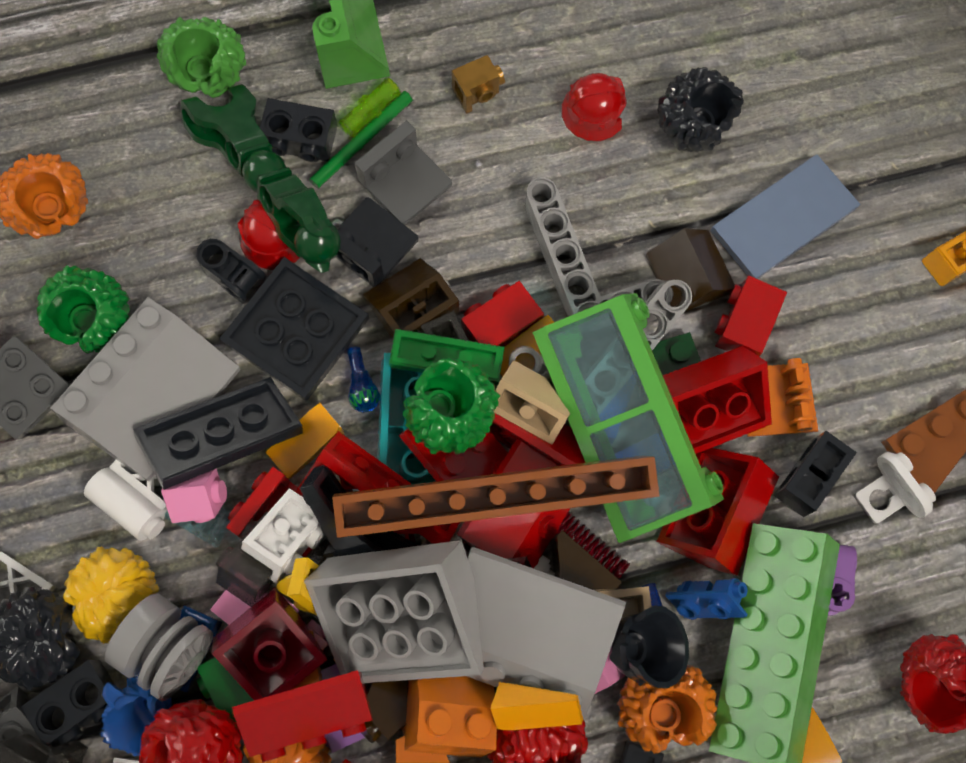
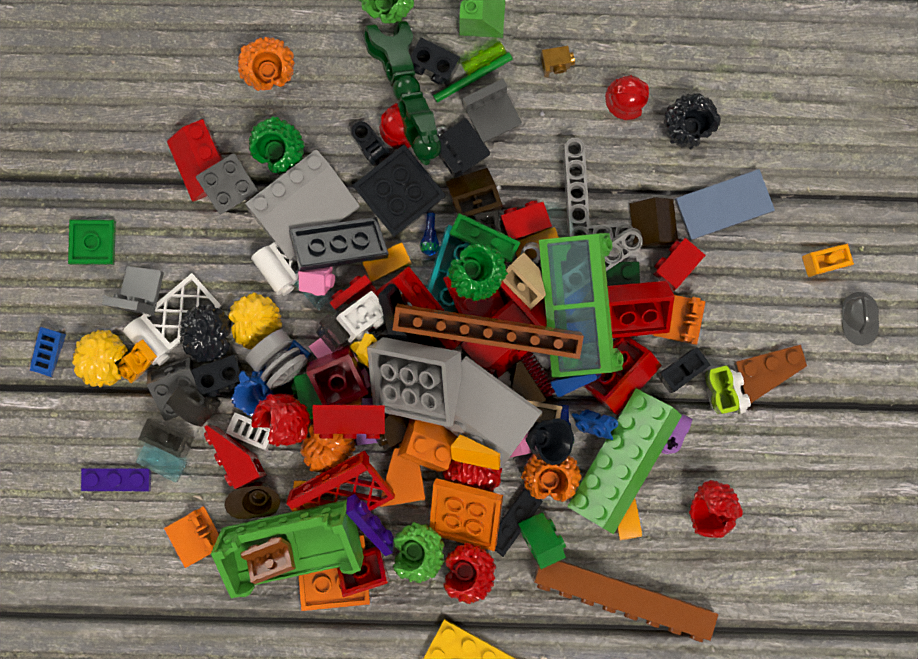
camera: 20 degrees right, 10 degrees up
none -> blue slope [550,373,602,397]
none -> lime brick [705,365,739,414]

